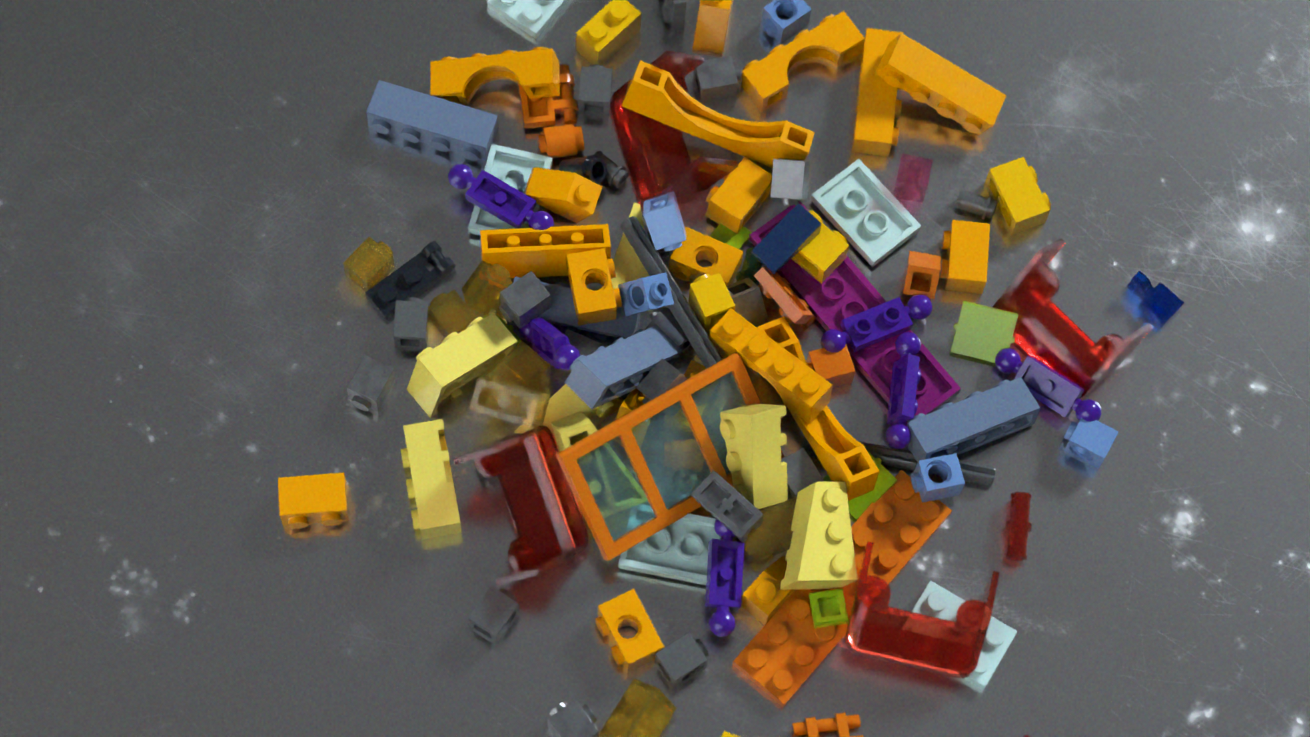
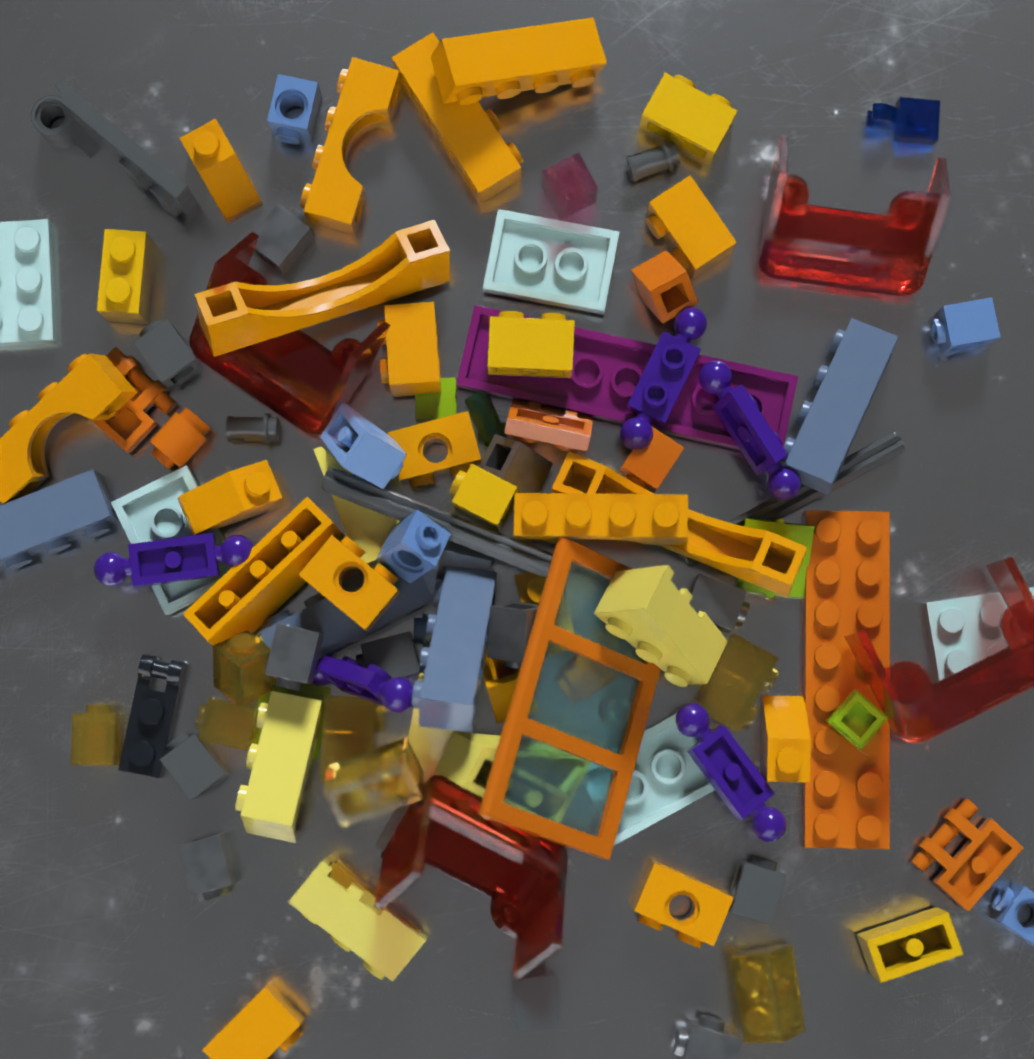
camera: 35 degrees left, 15 degrees up
black cone [559,155,607,184] -> none
flat silver hinge [691,470,763,542] -> none
dark blue slope [751,203,821,274] -> none
flat silver brick [771,159,810,205] -> none
light yellow wedge [780,482,858,590] -> none
medium blue brick [911,453,965,503] -> none
lime piece [950,301,1018,363] -> none
dark purple plate [995,348,1102,421] -> none
clear red pin [1005,492,1032,561] -> none

